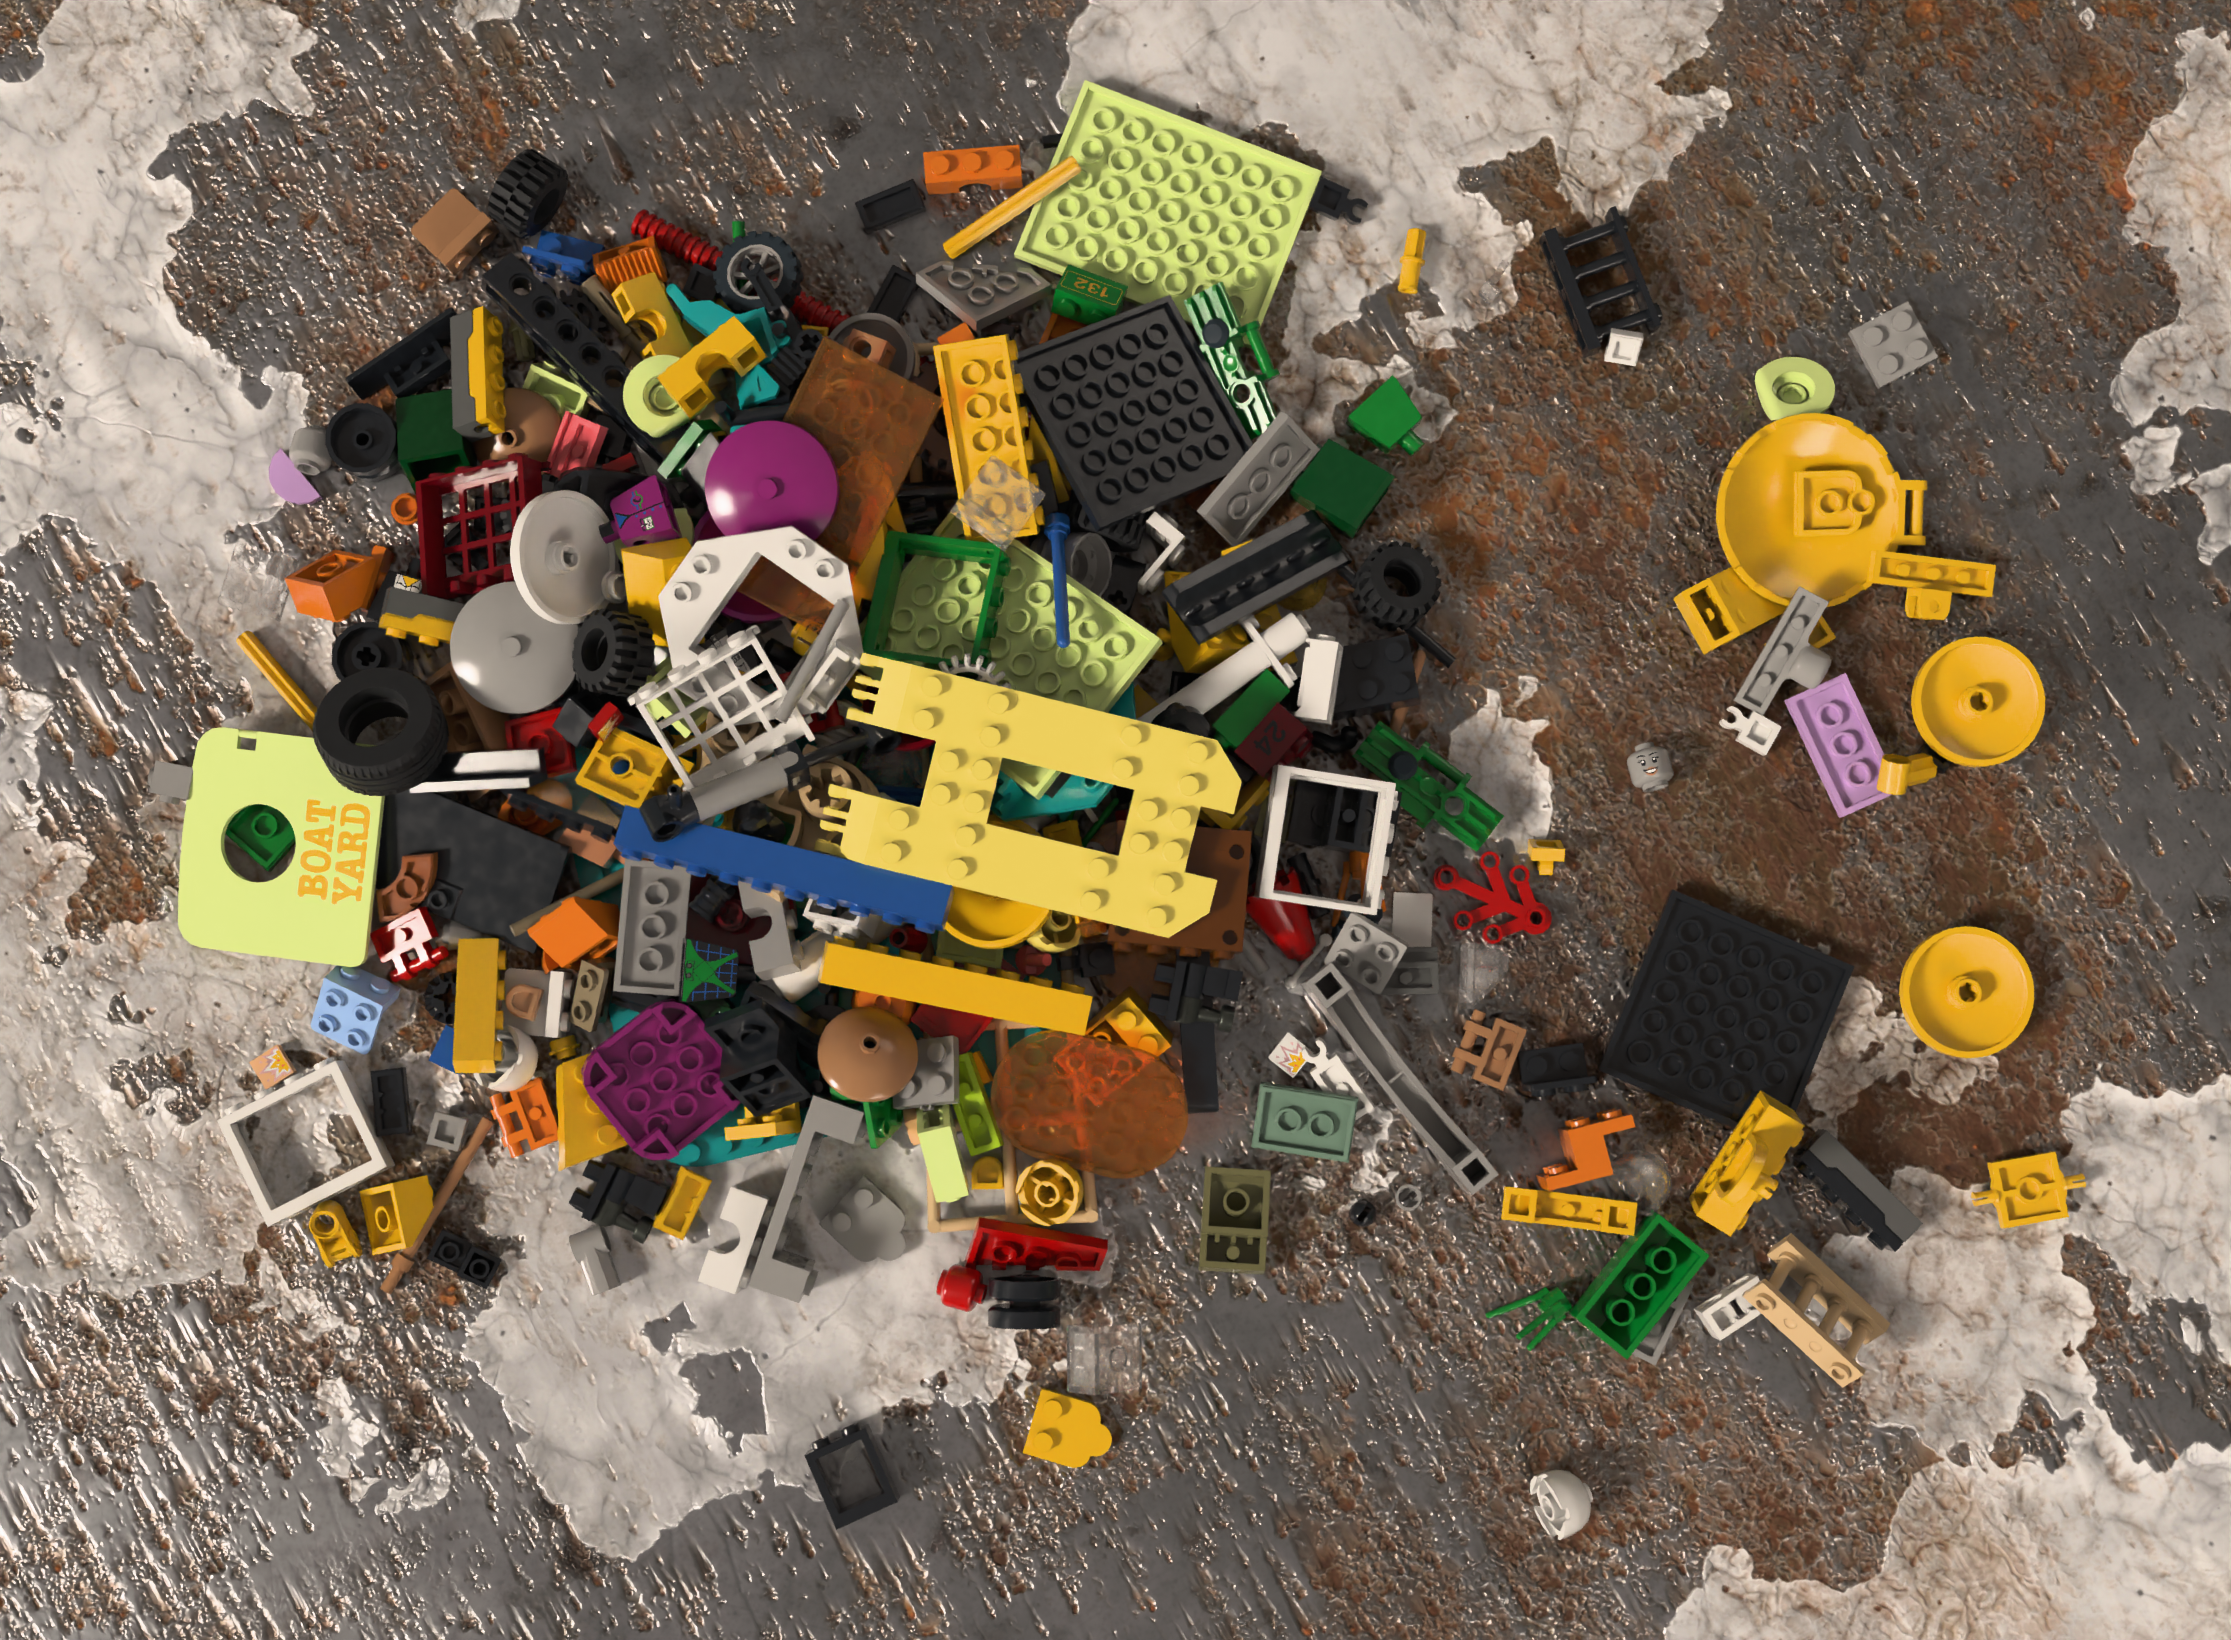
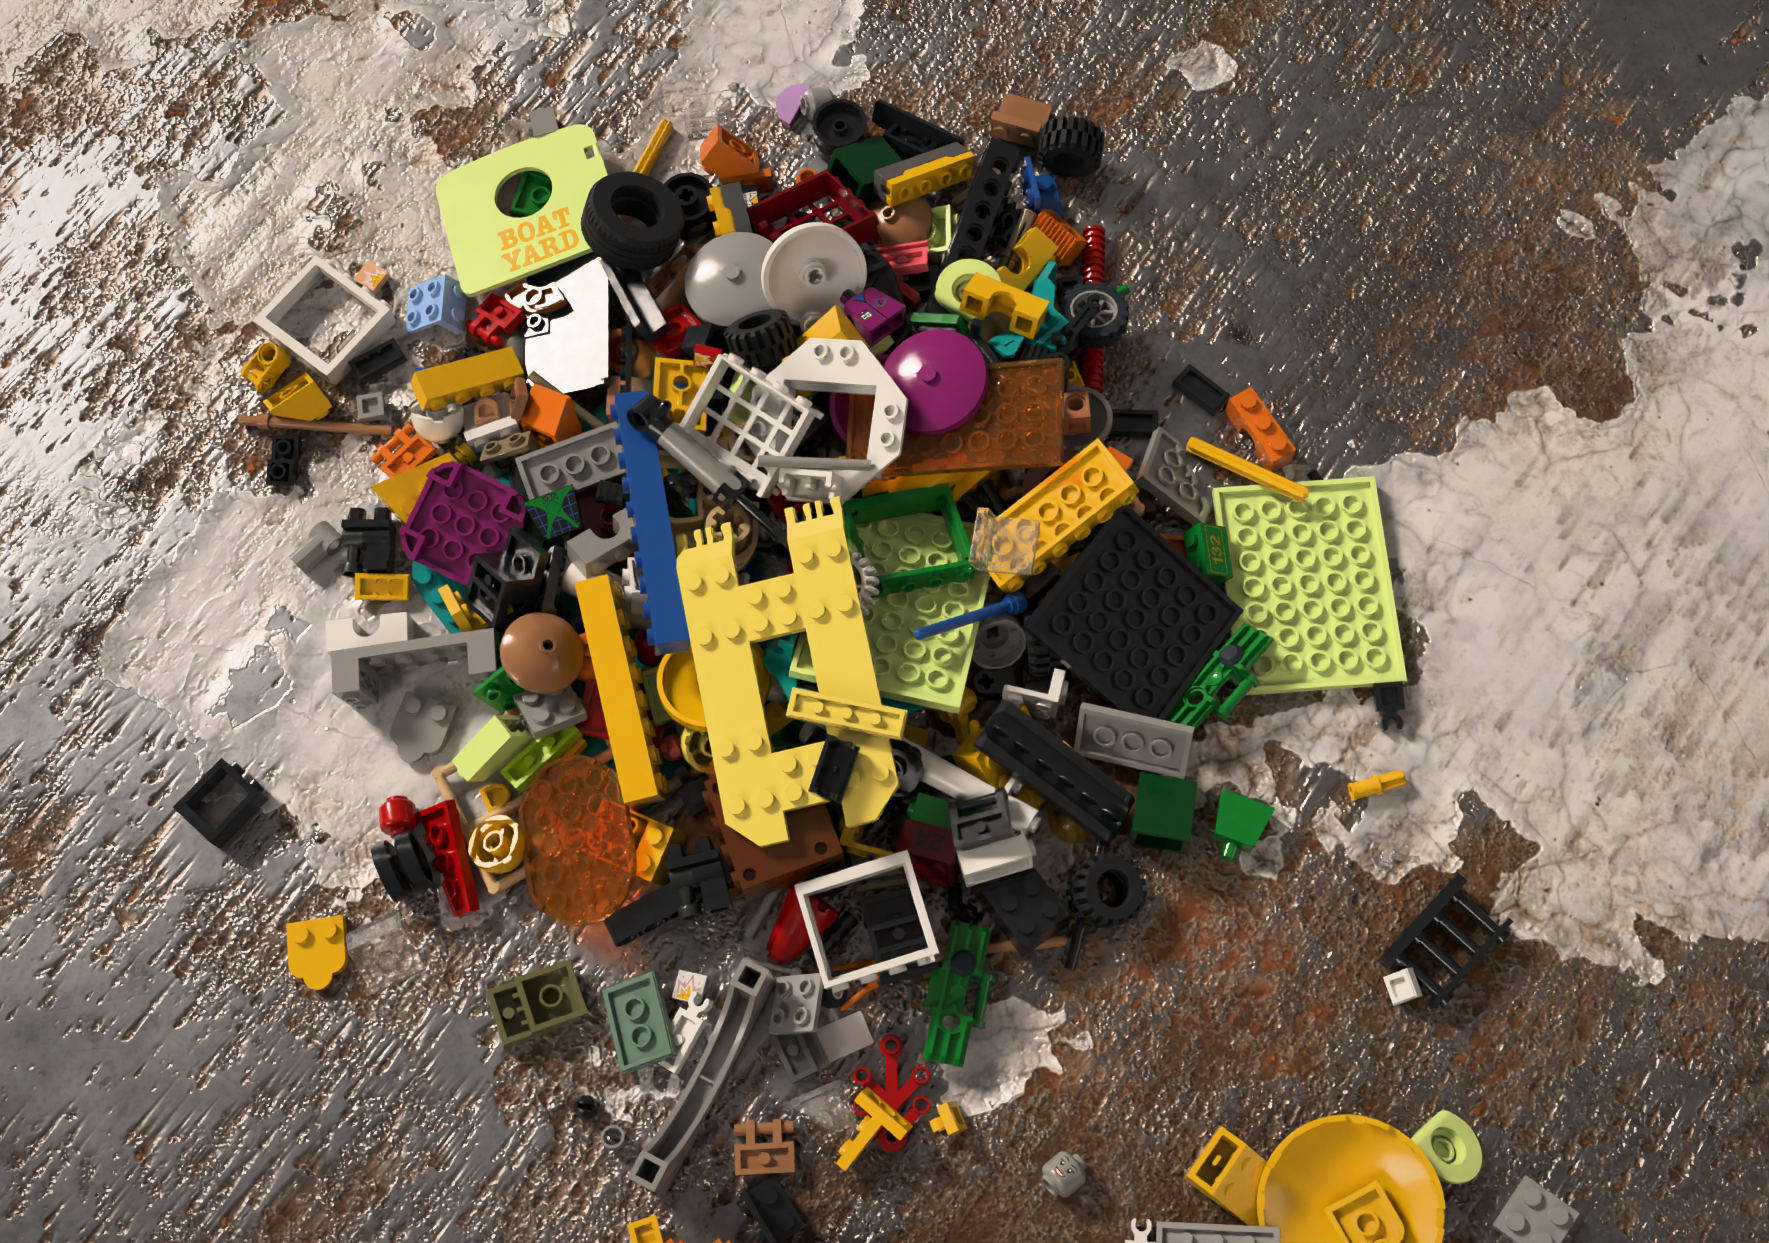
camera: 70 degrees right, 15 degrees down
none -> medium nougat plate [508,376,529,421]
none -> light yellow tile [786,687,908,741]
none -> black hinge [808,734,860,804]
none -> yellow bracket [836,1087,913,1171]
none -> black plate [948,787,1014,851]

